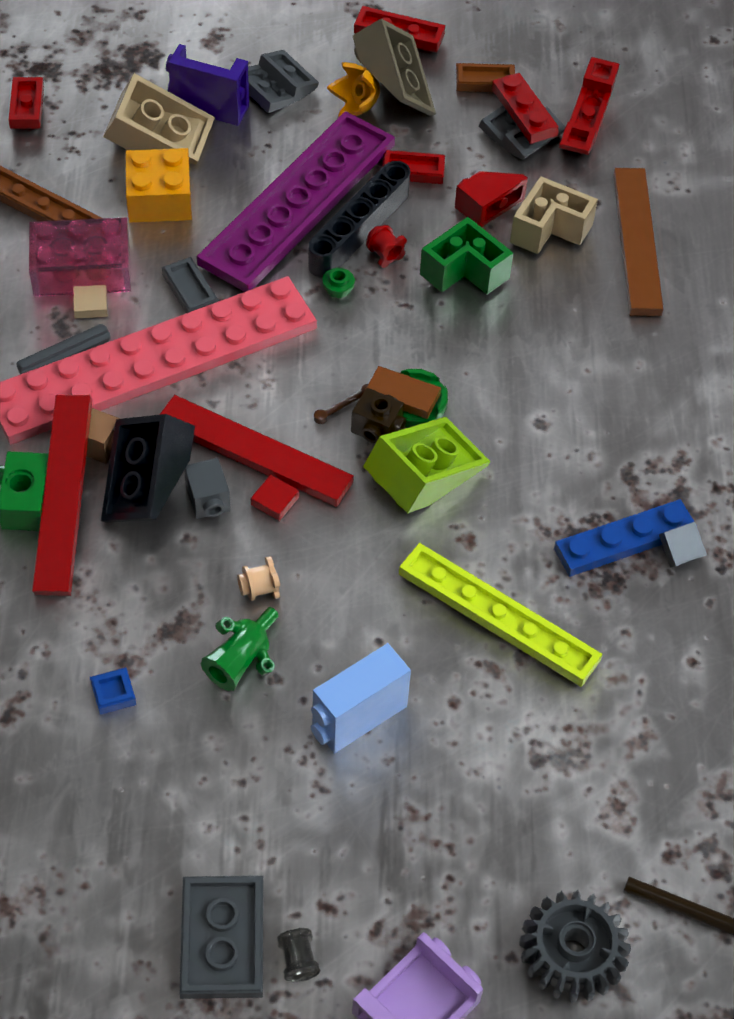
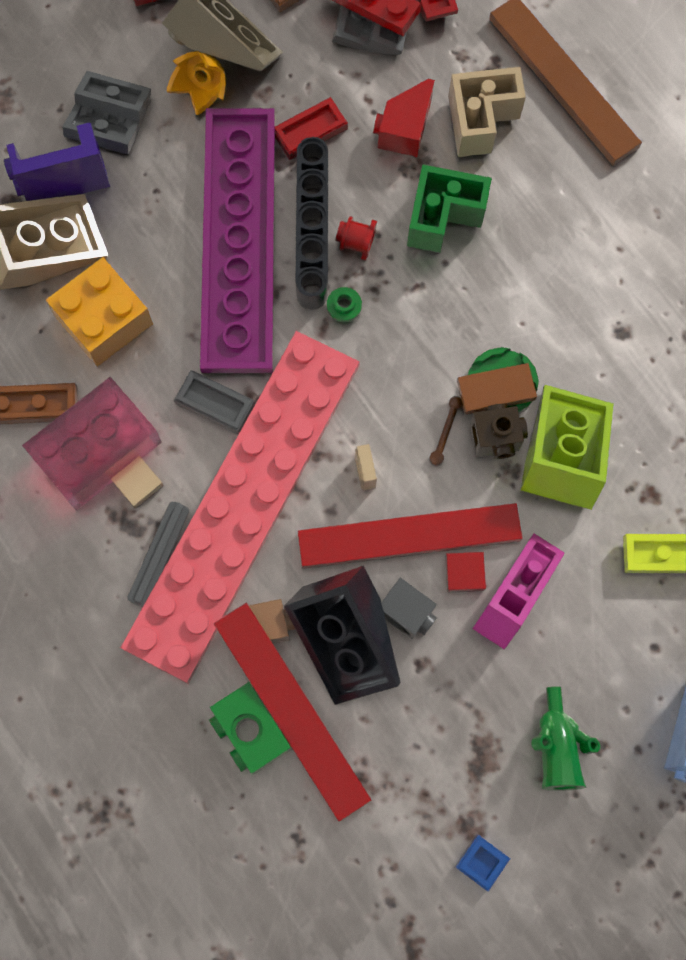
camera: 35 degrees left, 20 degrees up
light nougat brick [237,556,280,601] -> none
none -> tan tile [355,444,377,490]
none -> dark pink slope [472,533,565,650]

